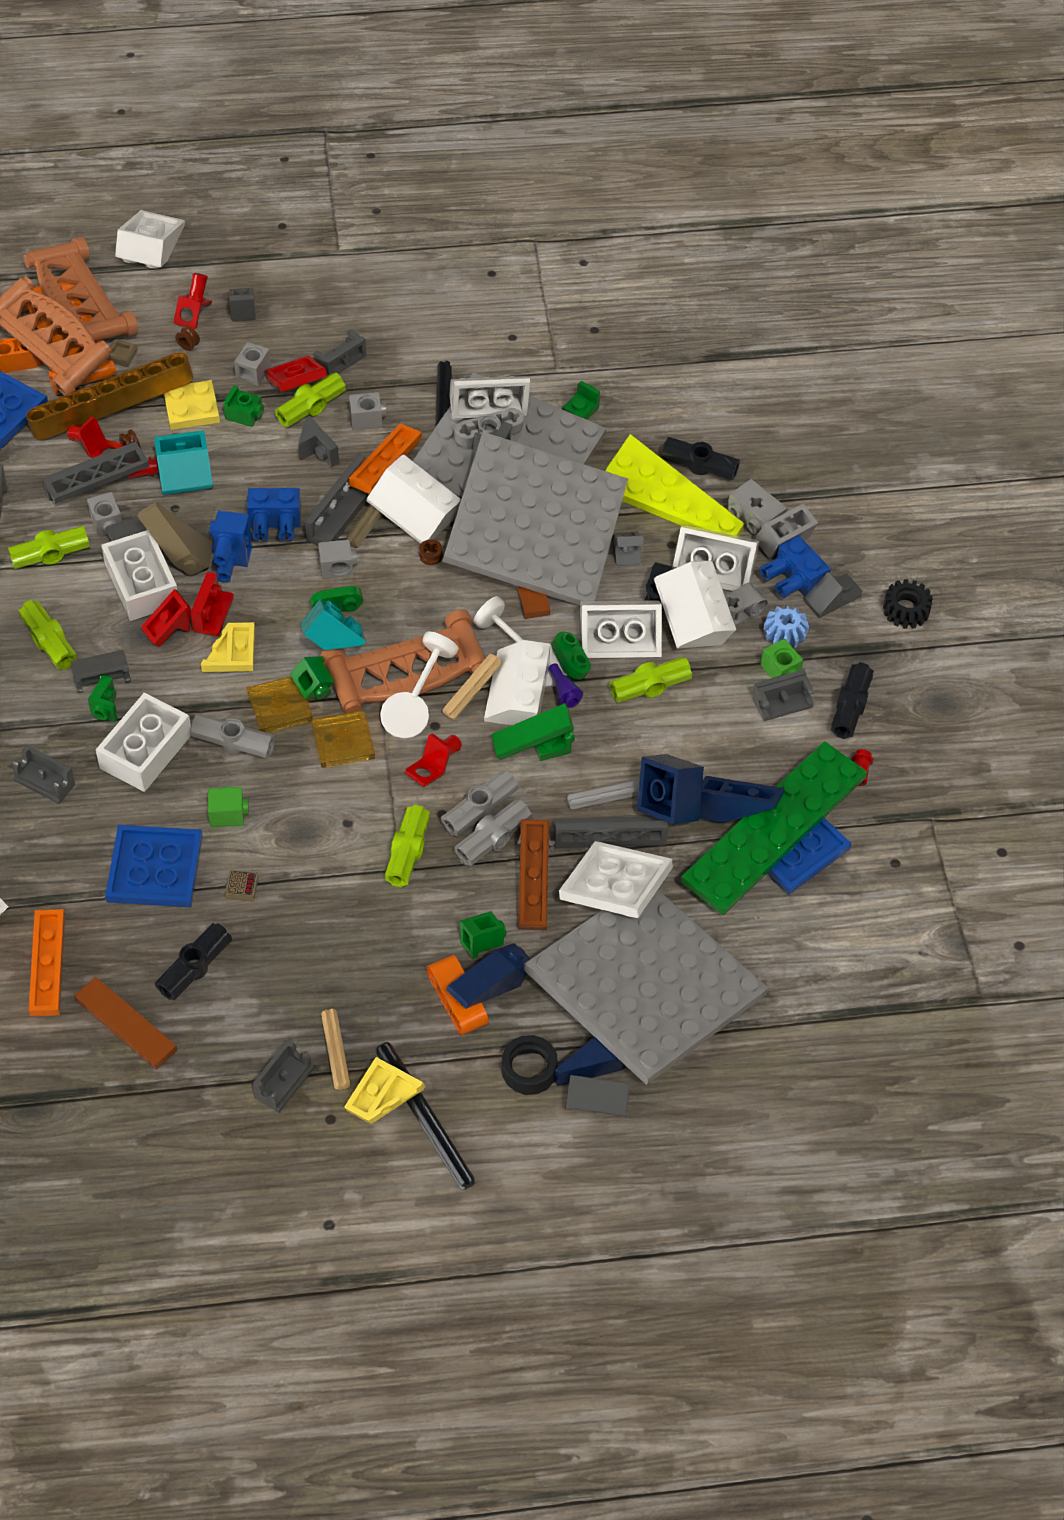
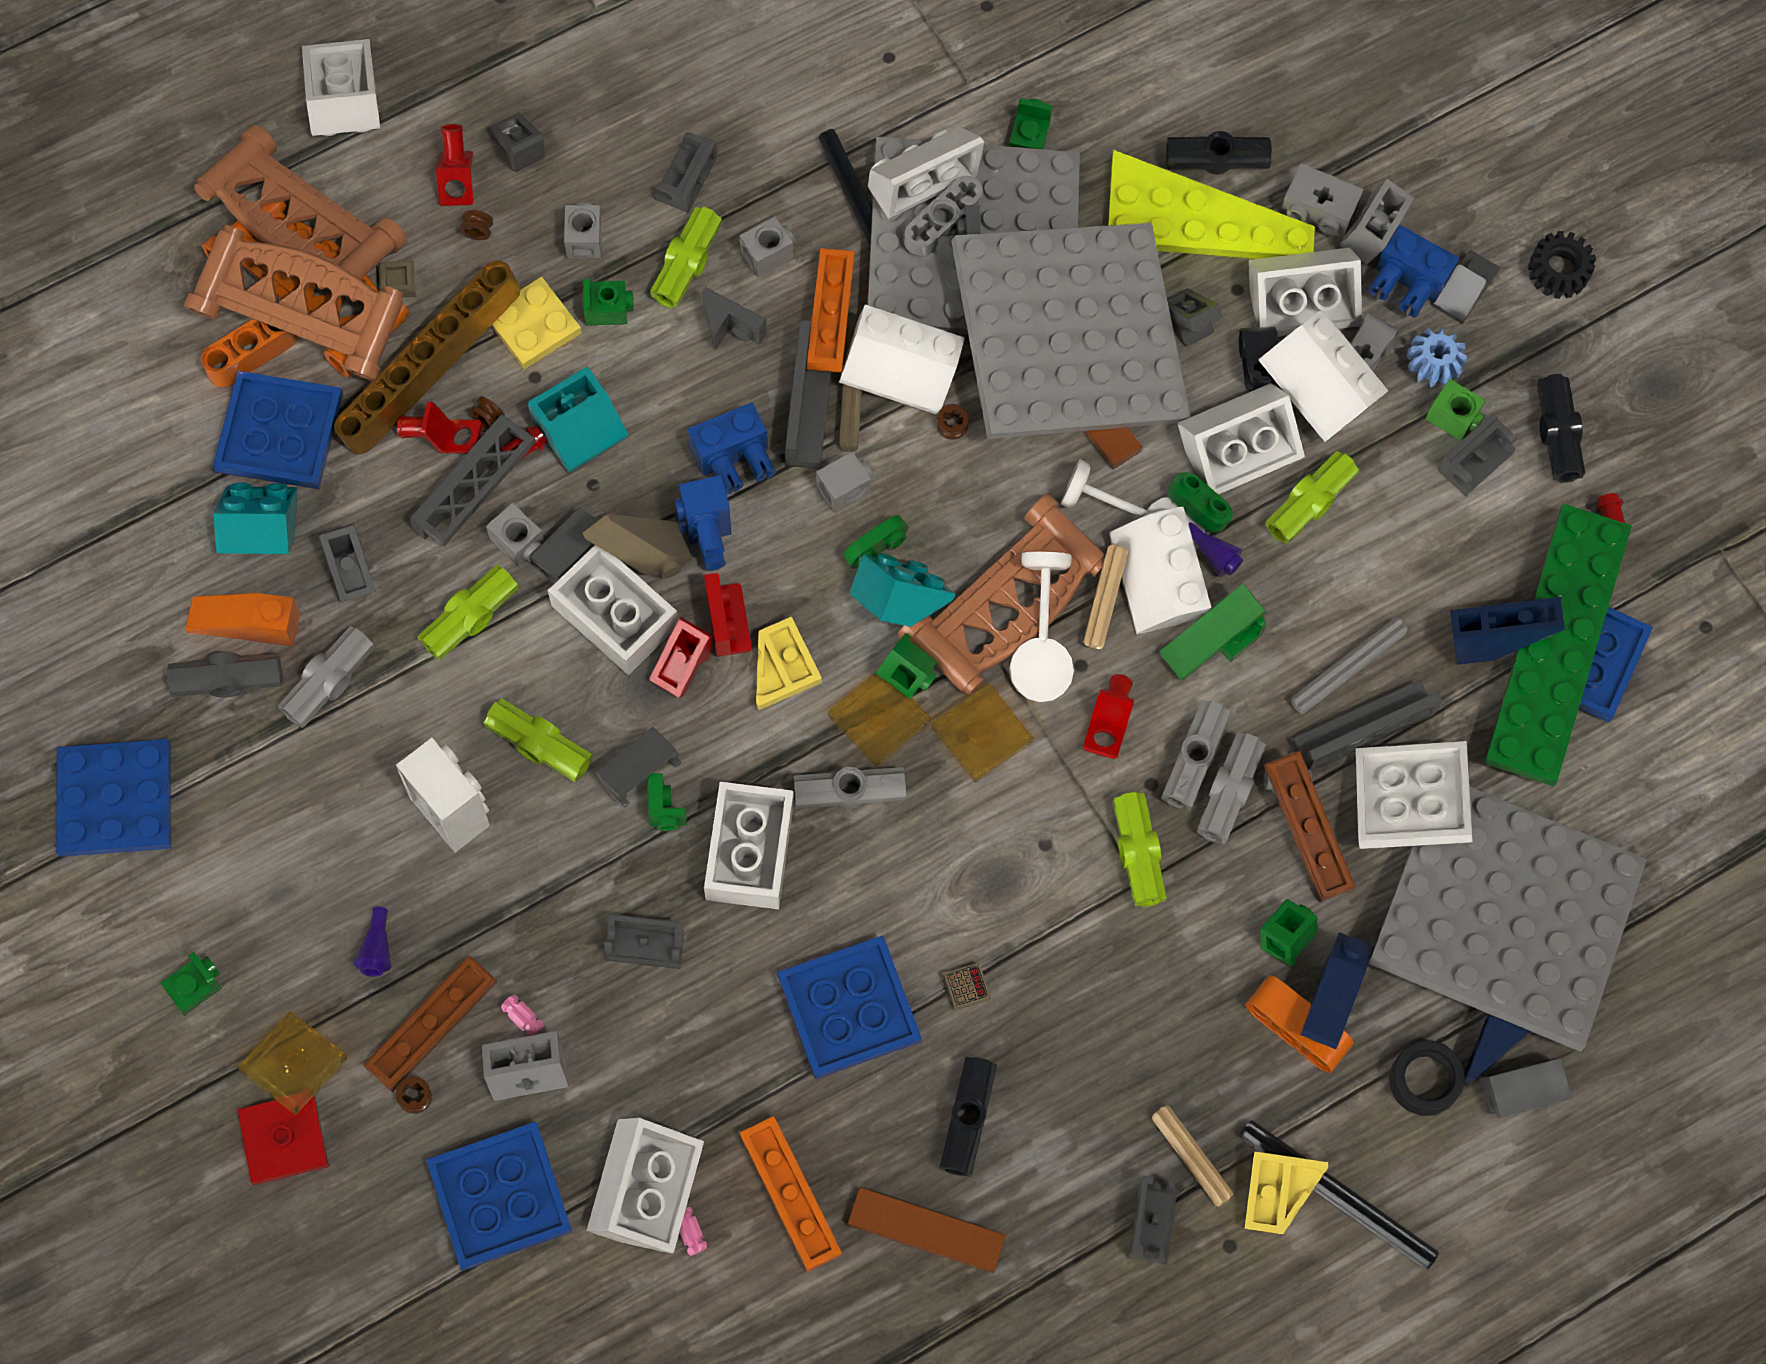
camera: 25 degrees left, 15 degrees up
bright green brick [208,786,249,827] -> none
red plate [264,355,327,392] -> none
dark blue brick [637,754,704,824] -> none

